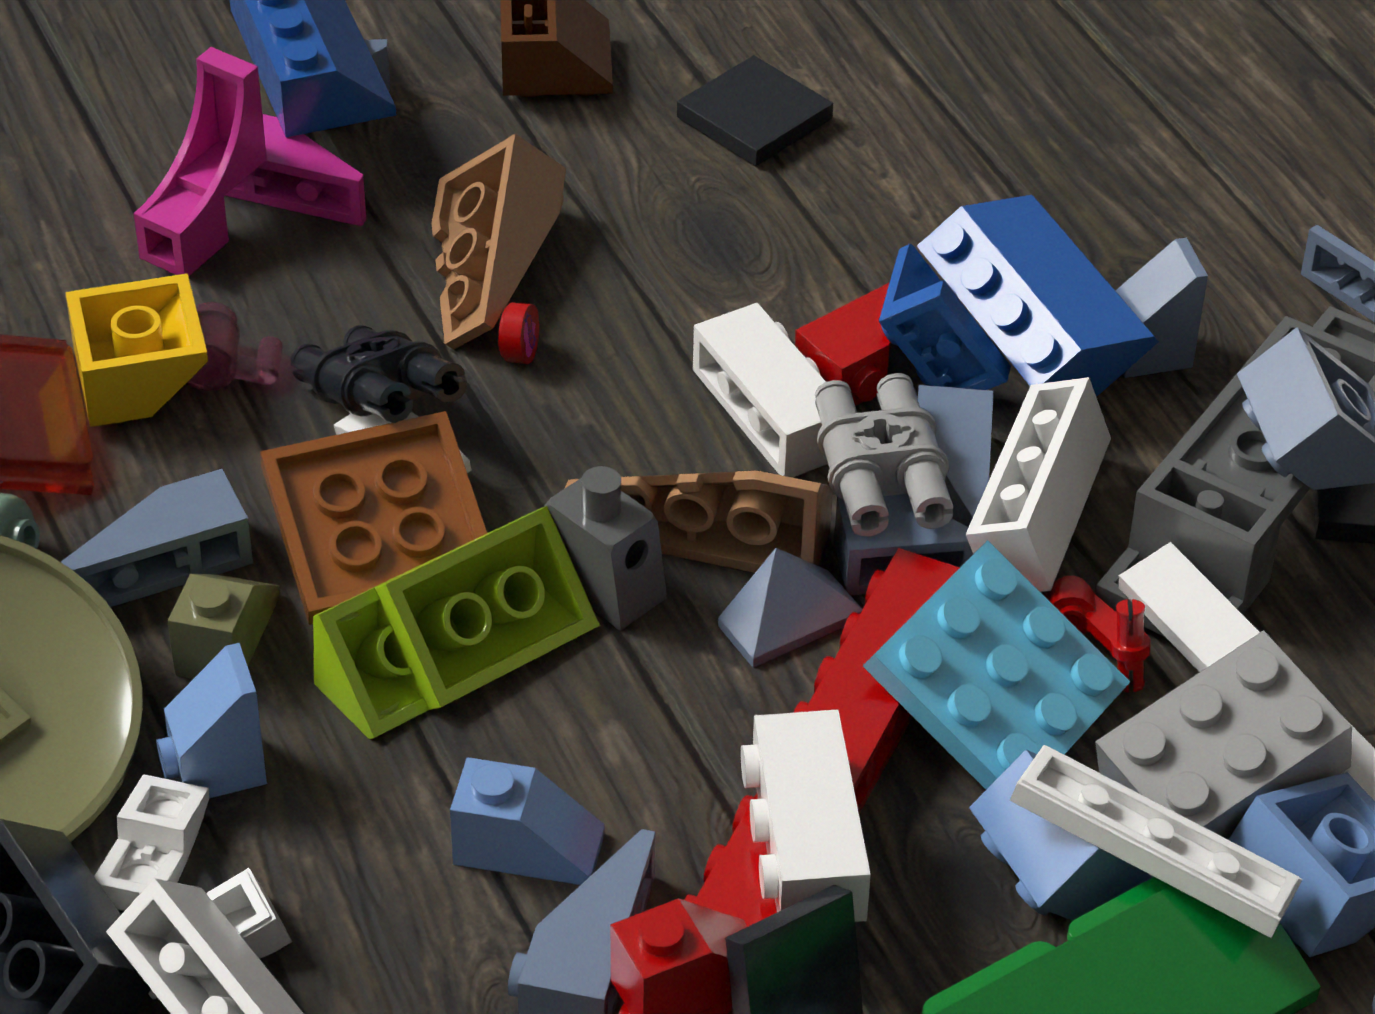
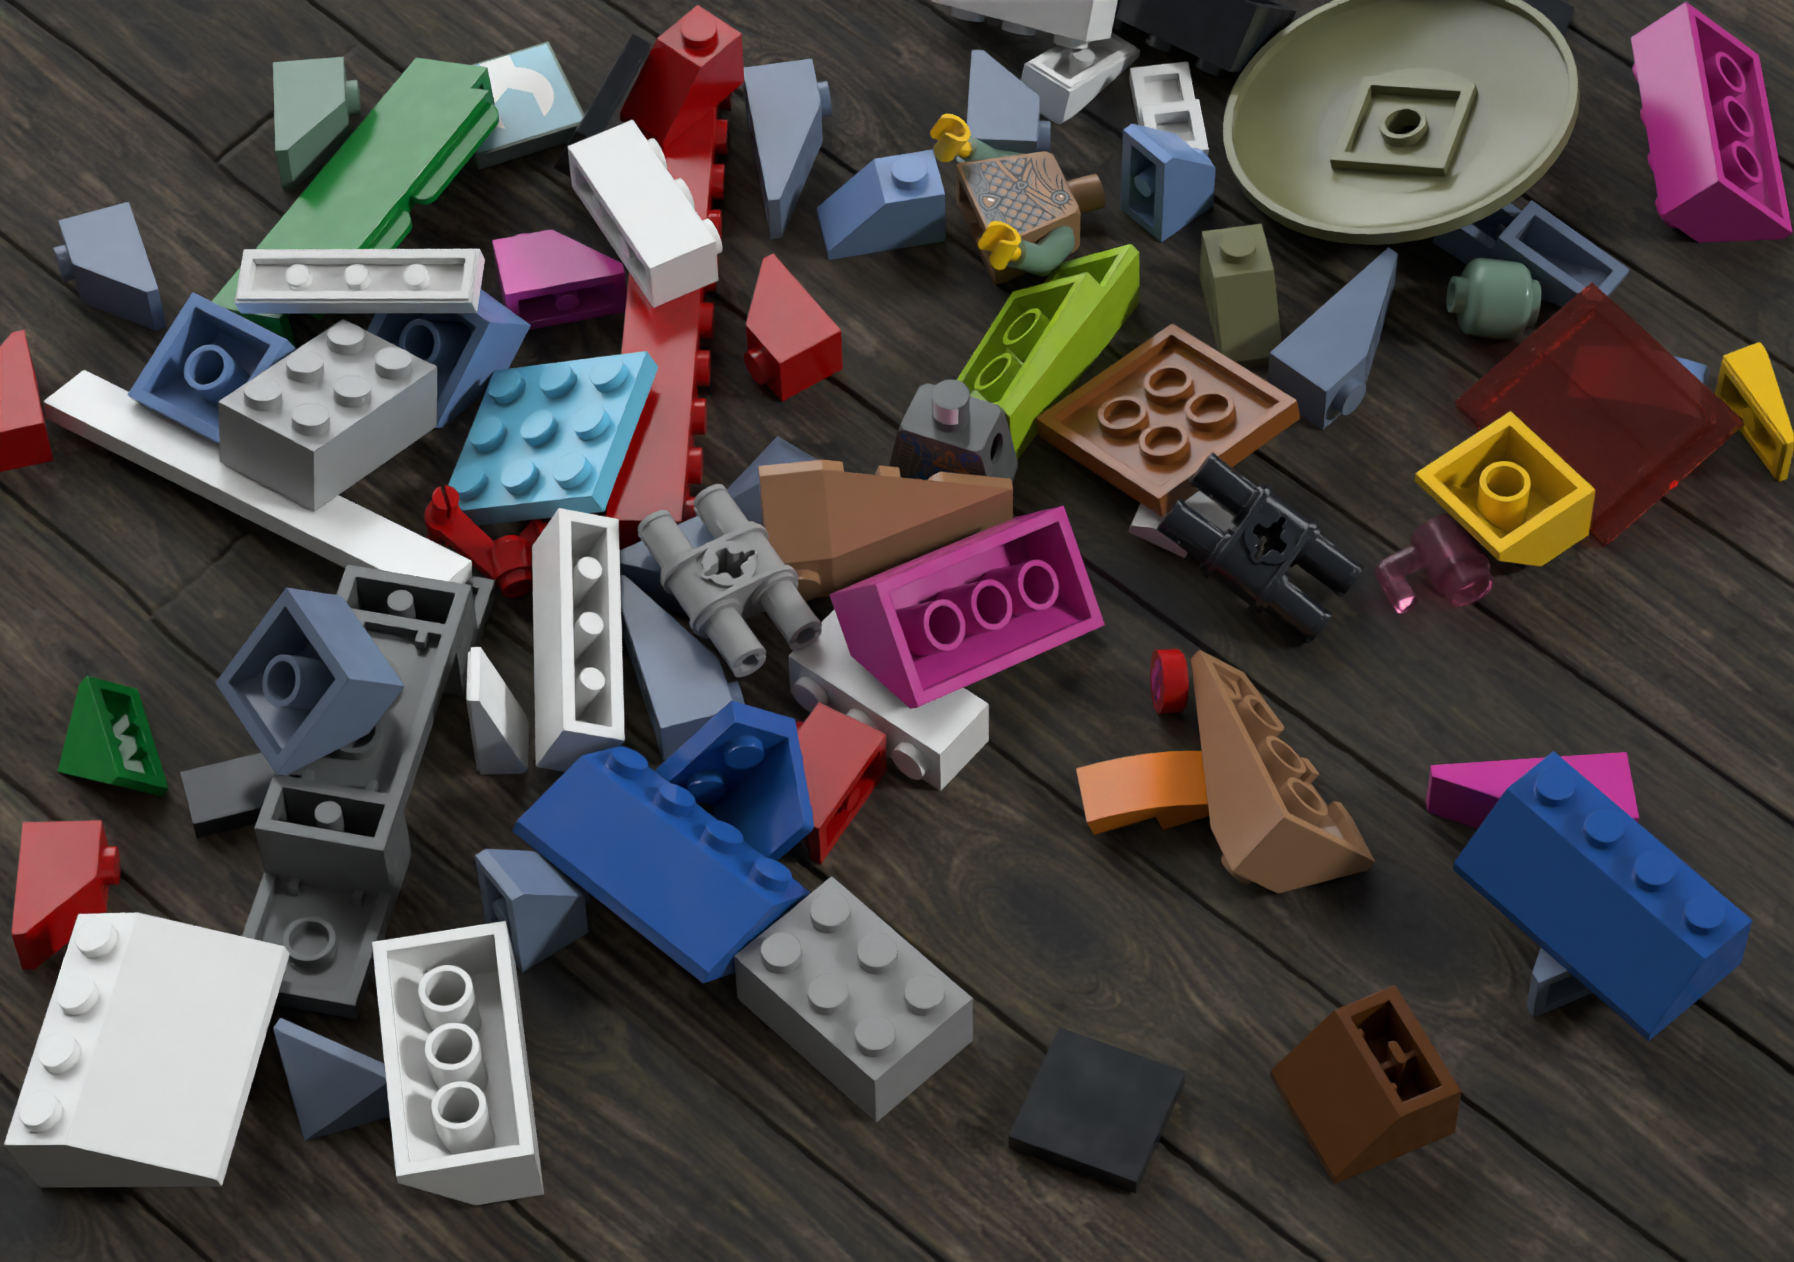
camera: 160 degrees right, 10 degrees up
dark pink arch [133,47,267,277] -> none
none -> white slope [372,921,544,1205]
none -> white slope [466,647,529,775]
none -> dark pink slope [492,229,627,330]
none -> light grey brick [734,876,973,1122]
none -> slope [744,253,843,402]
none -> dark pink slope [829,505,1105,709]
none -> torso [930,114,1106,285]
none -> sand blue slope [967,50,1051,154]
none -> orange slope [1076,751,1209,835]

